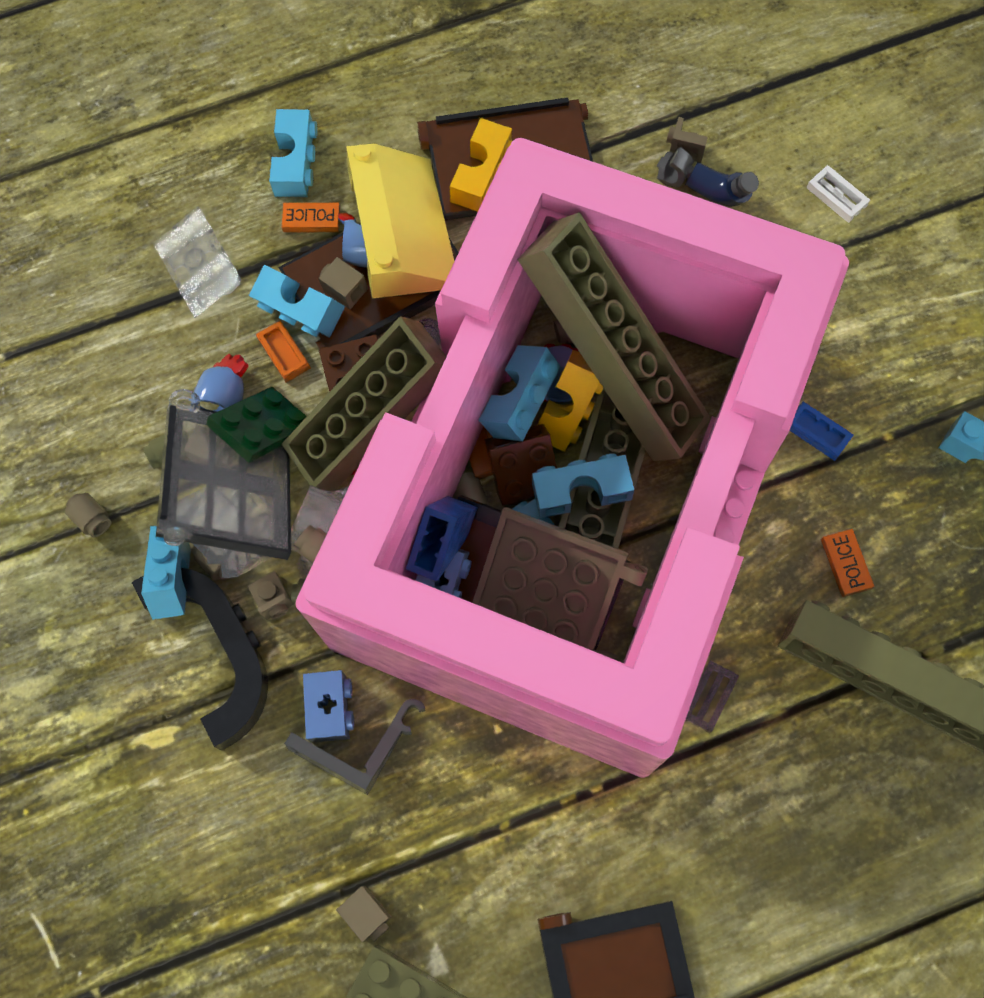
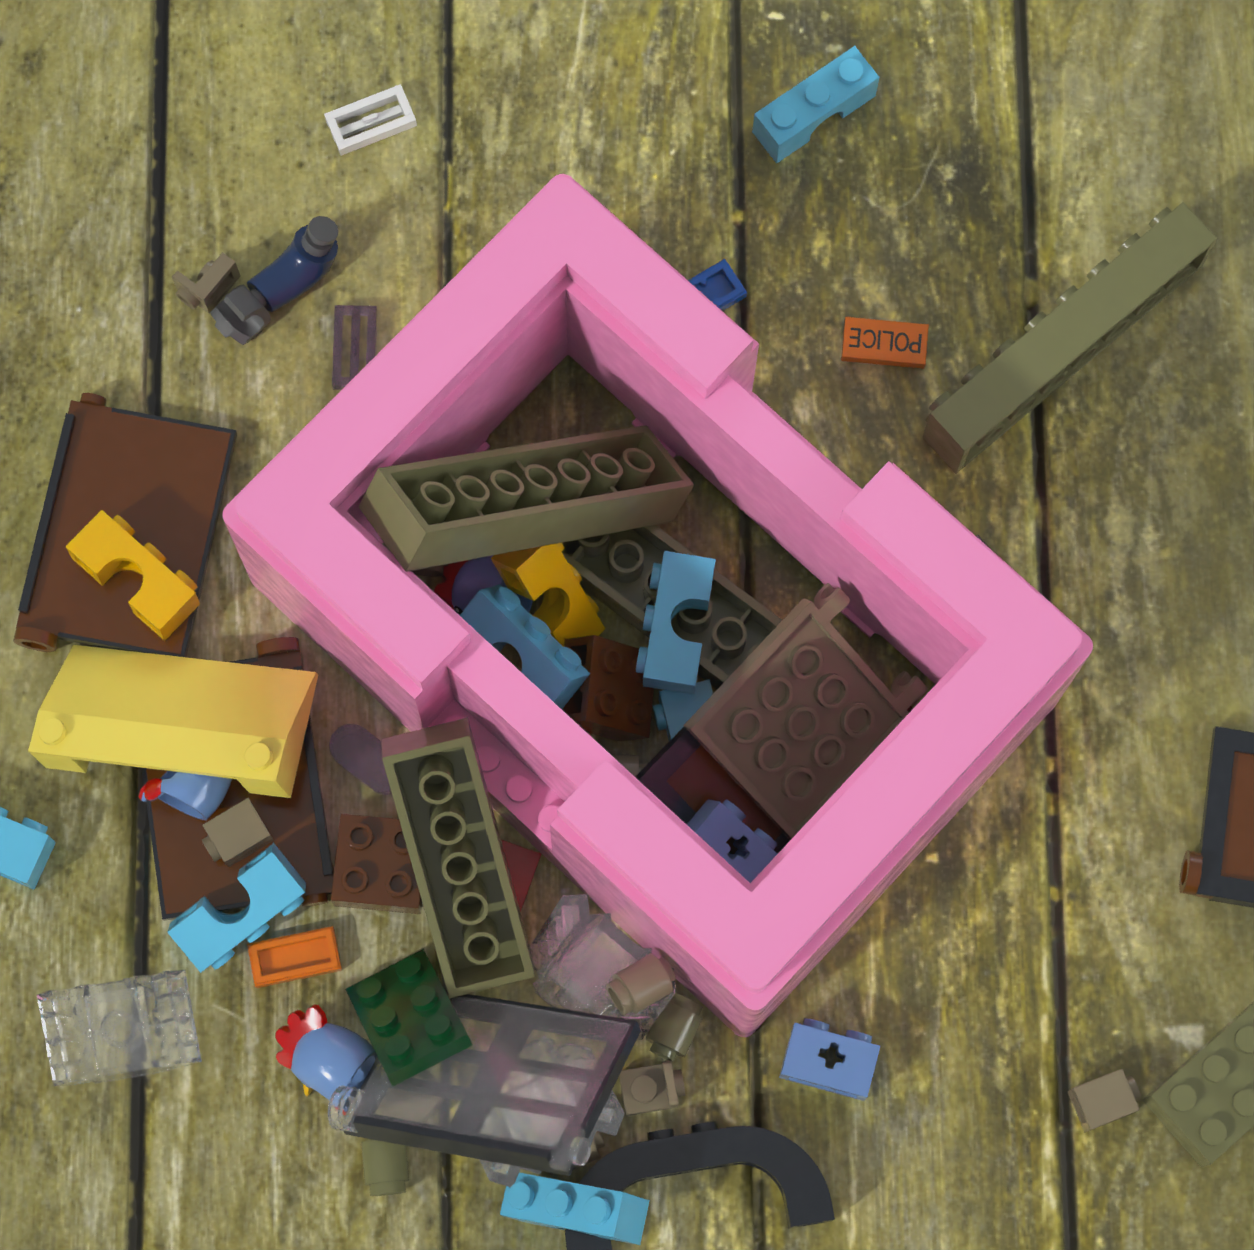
camera: 75 degrees left, 5 degrees up
orange tile [282,203,340,232] -> none
dark grey hinge [284,699,426,795] -> none
blue slope [406,496,477,581] -> none

